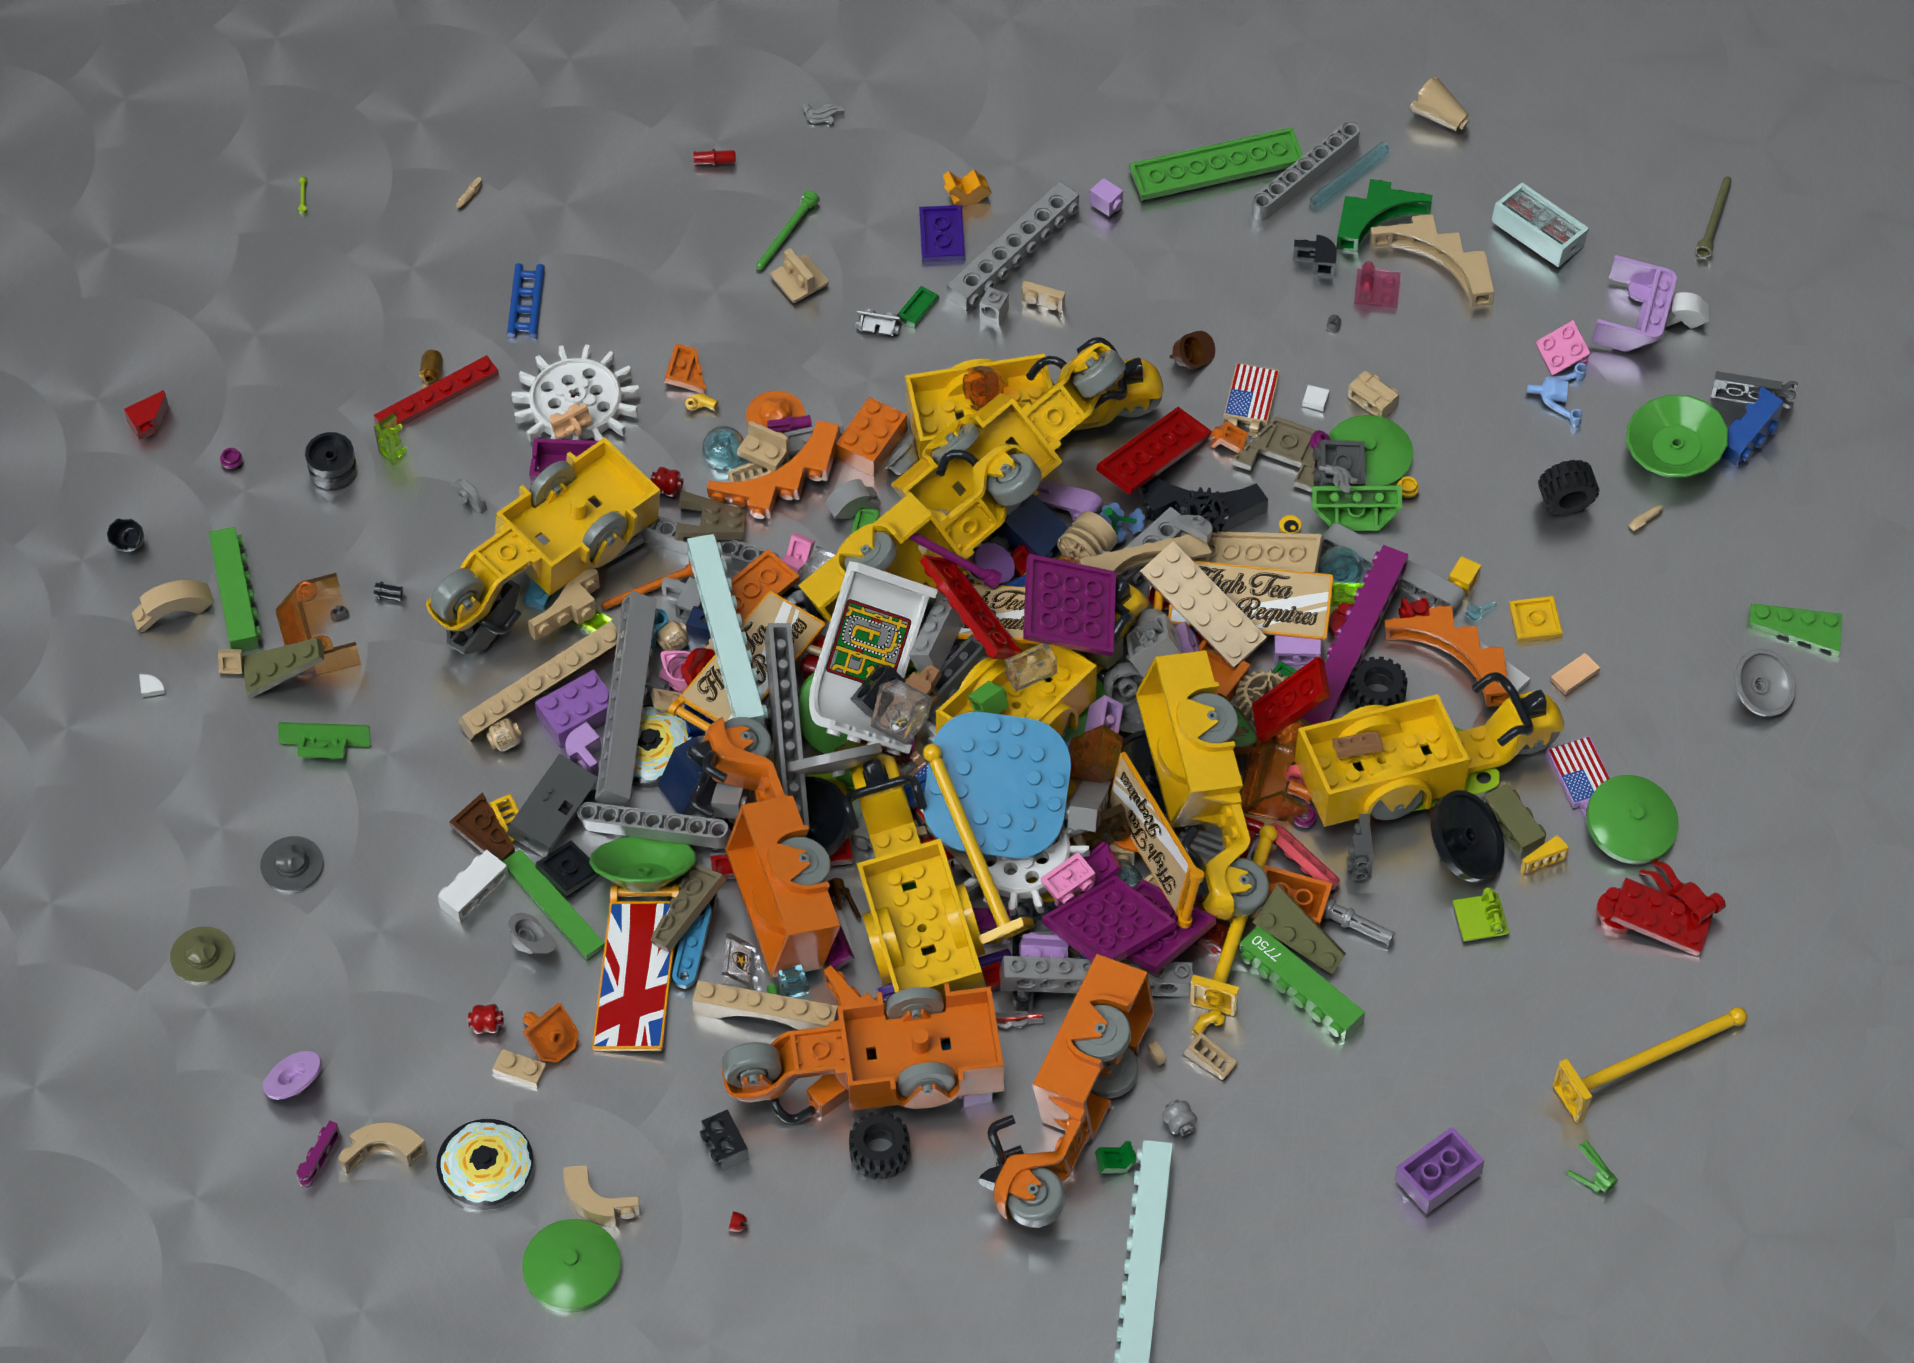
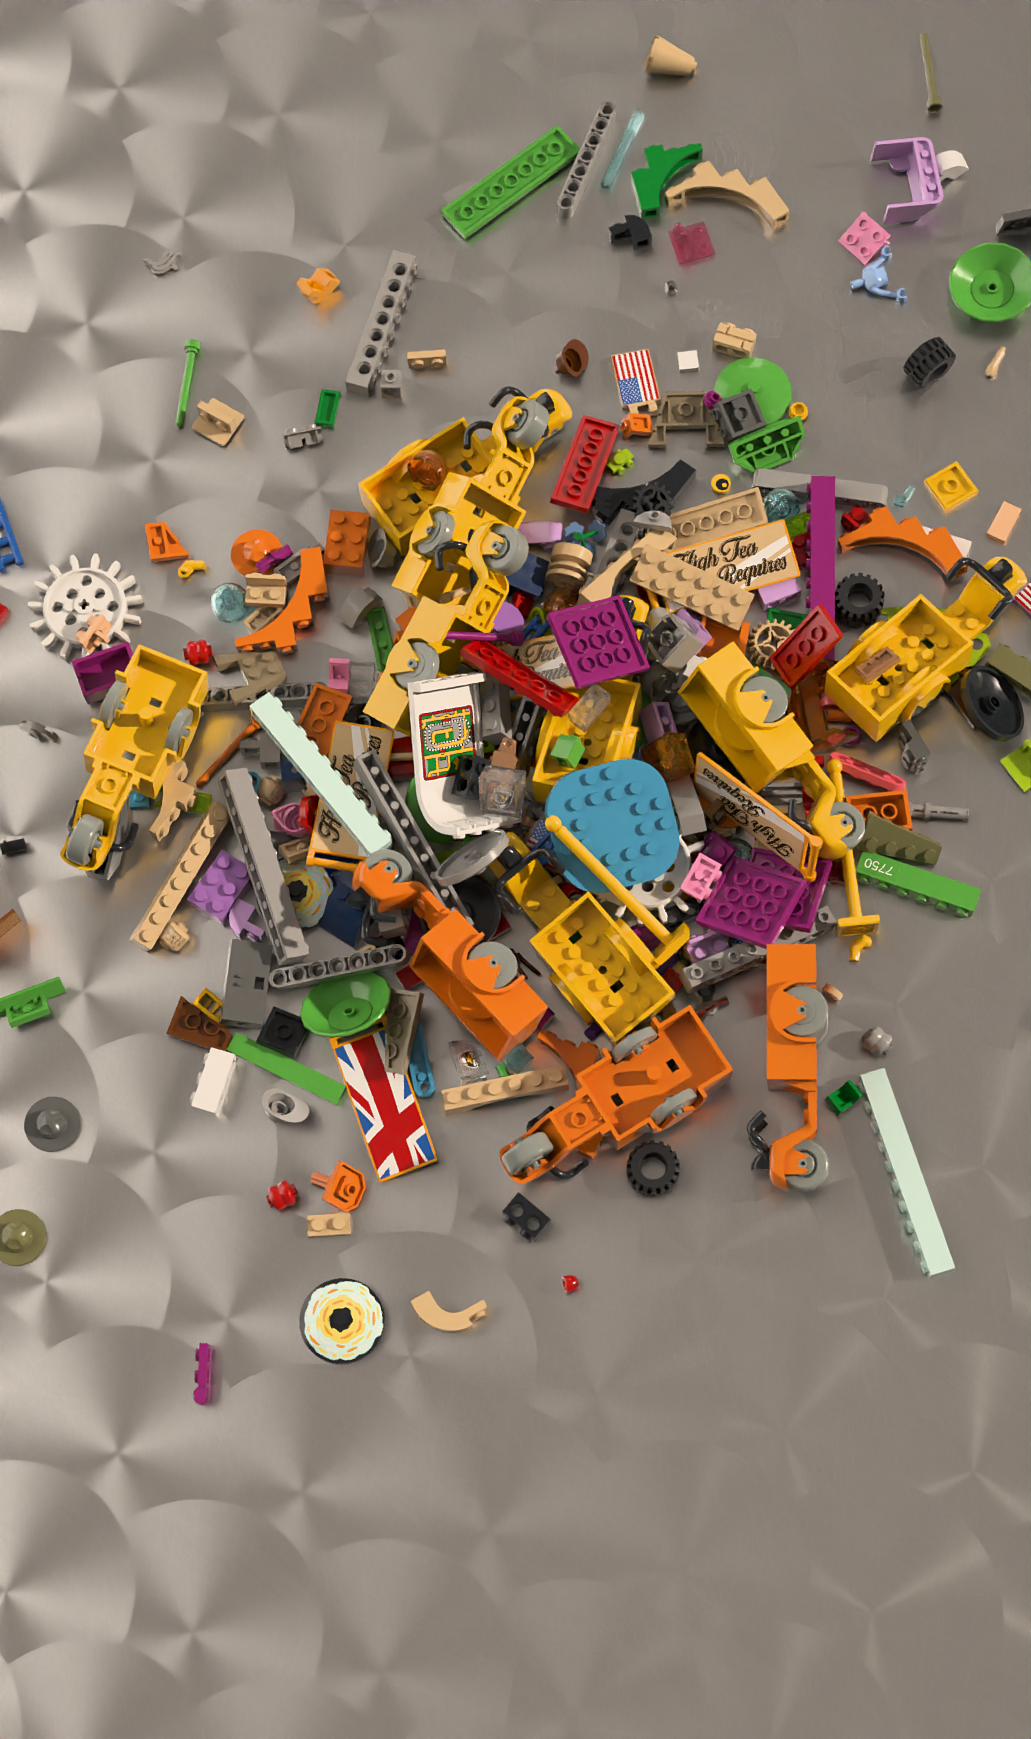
camera: 20 degrees left, 15 degrees up
lavender hat [263,1051,322,1100] -> none
tan arch [338,1122,427,1174] -> none
bright green dish [522,1219,621,1313] -> none
red axle [693,149,736,166] -> none
dark purple tile [919,205,965,262] -> none
lavender brick [1090,178,1124,217] -> none
tan slope [1183,1032,1238,1080] -> none
light grey piece [1319,464,1358,493] -> none
yellow brick [1448,556,1481,597] -> none
light aqua brick [1491,183,1589,267] -> none
none -> lime piece [606,448,634,475]

